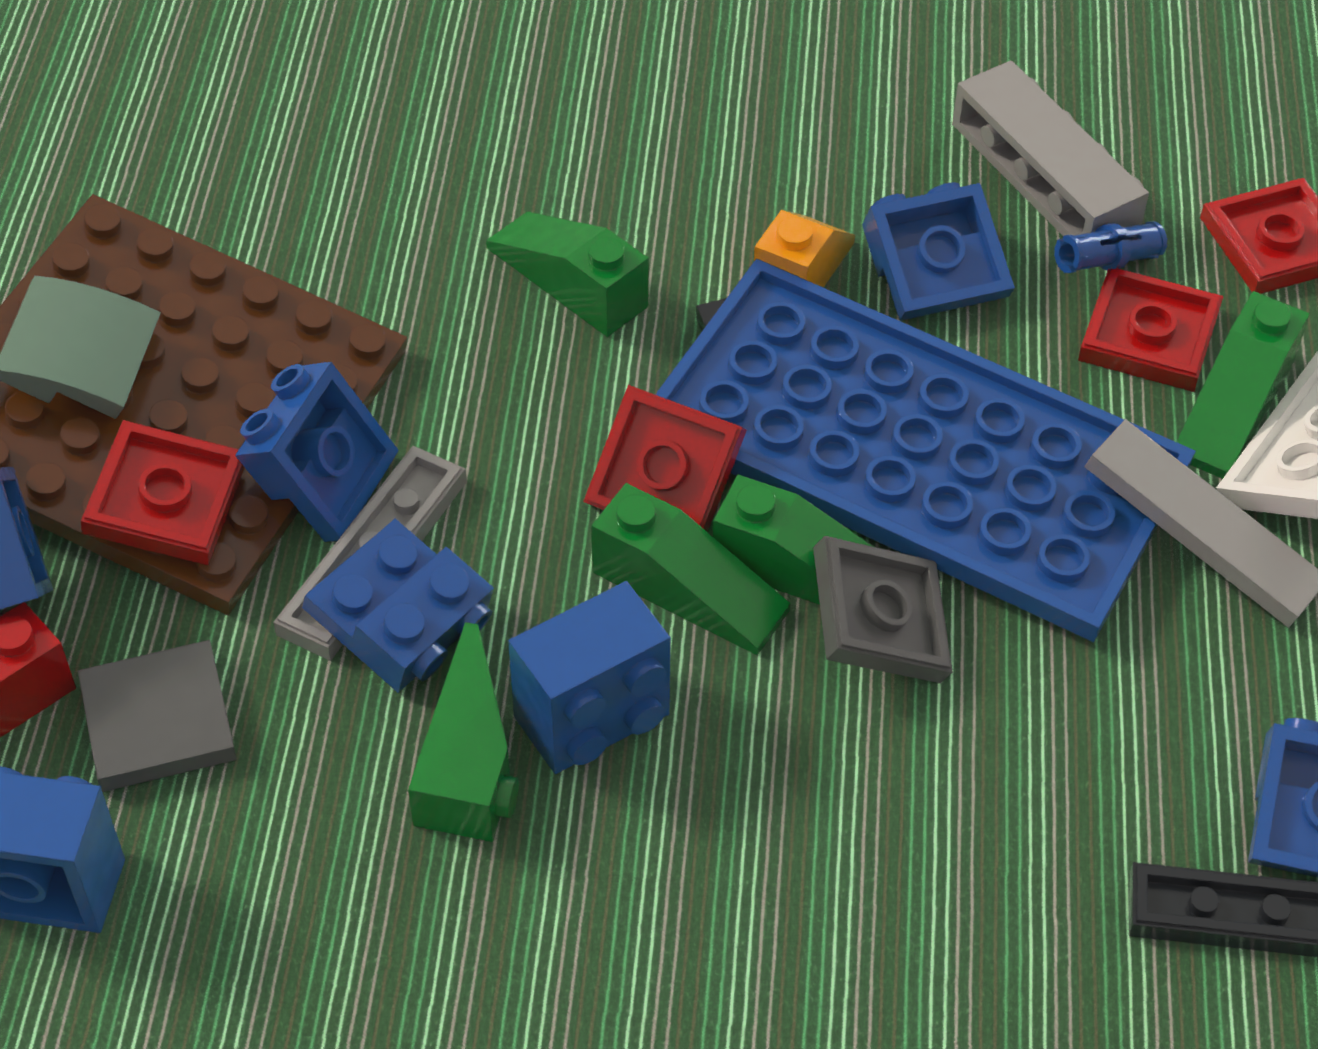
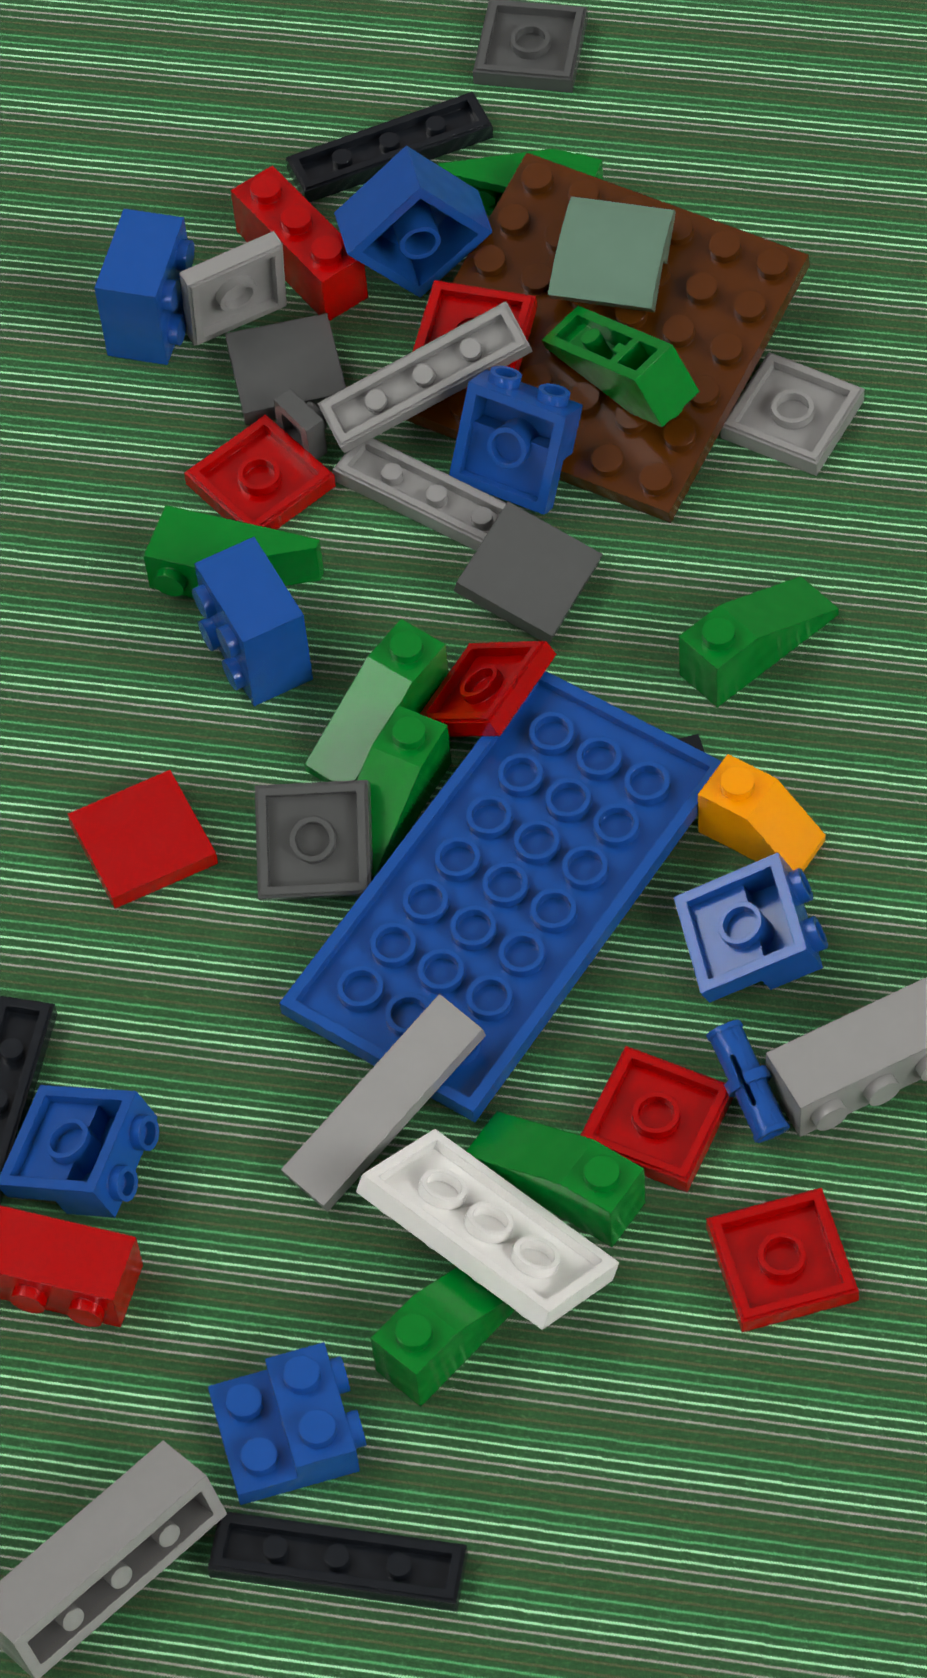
camera: 100 degrees right, 5 degrees up
blue plate [302,518,494,693] -> none
none -> red tile [68,770,218,909]
none -> light grey tile [179,231,287,346]
none -> red tile [184,414,336,530]
none -> dark grey plate [273,388,327,460]
none -> light grey tile [317,301,533,453]
none -> dark grey tile [454,501,603,644]
none -> green slope [541,305,700,427]
none -> light grey tile [721,352,865,476]

